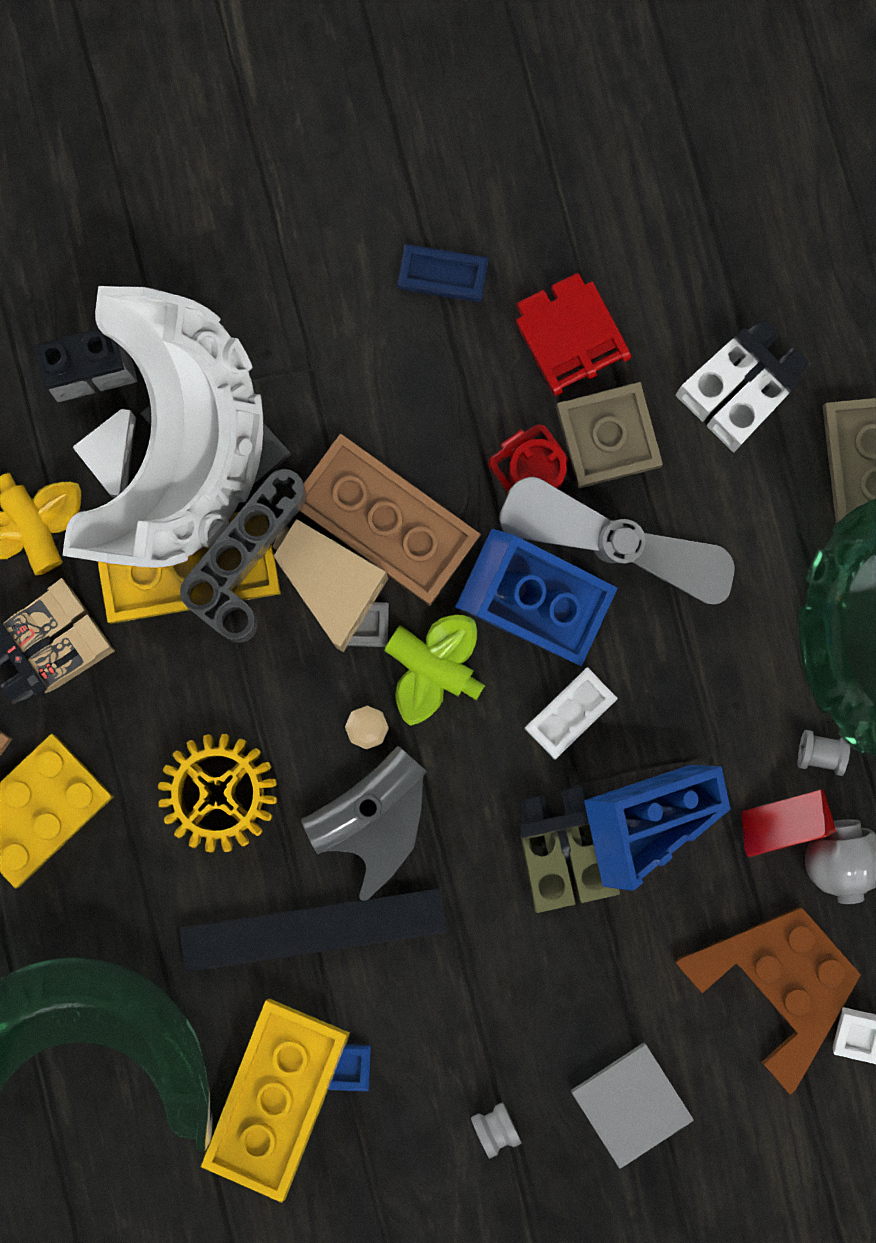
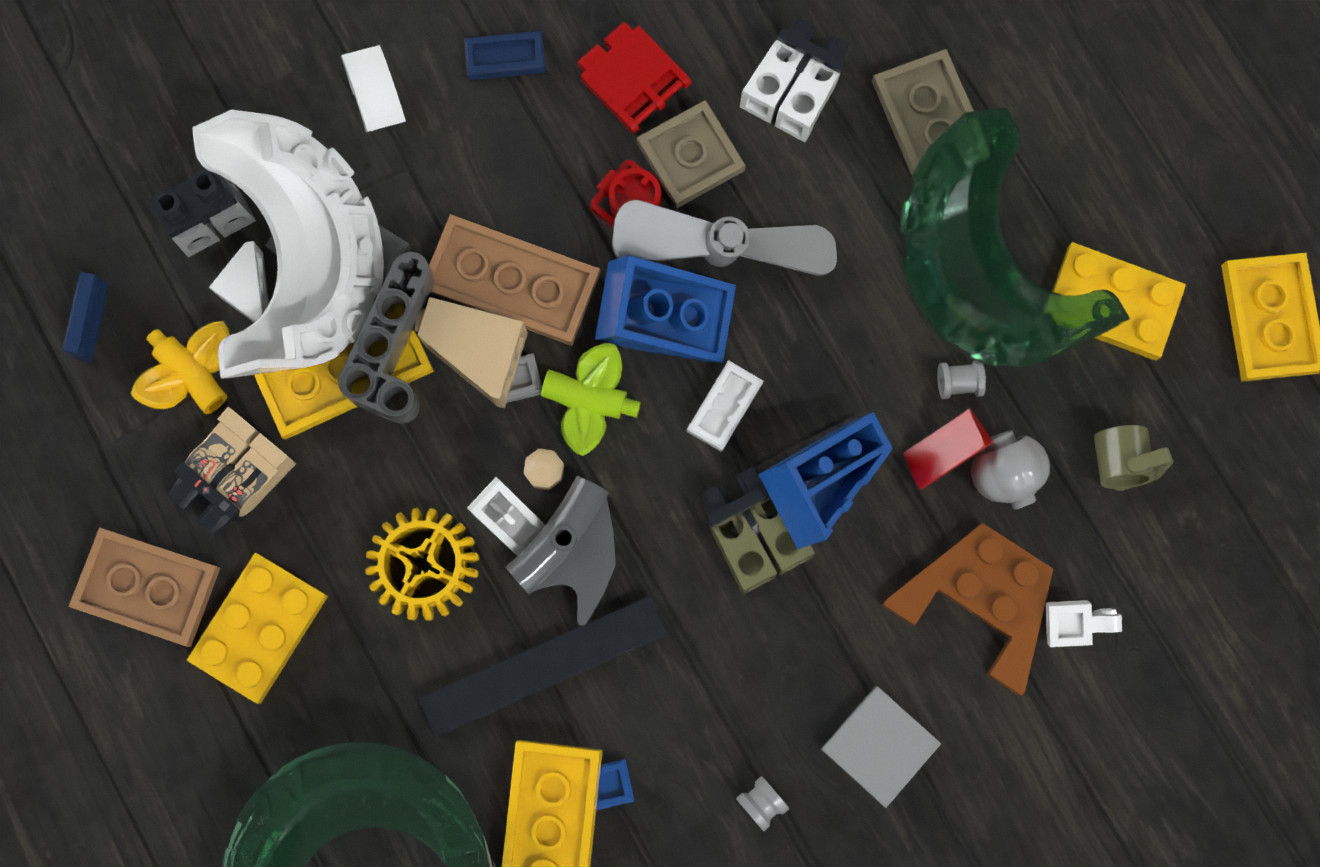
camera: 15 degrees left, 5 degrees down
none -> white slope [341,45,406,132]
none -> white slope [467,477,545,556]

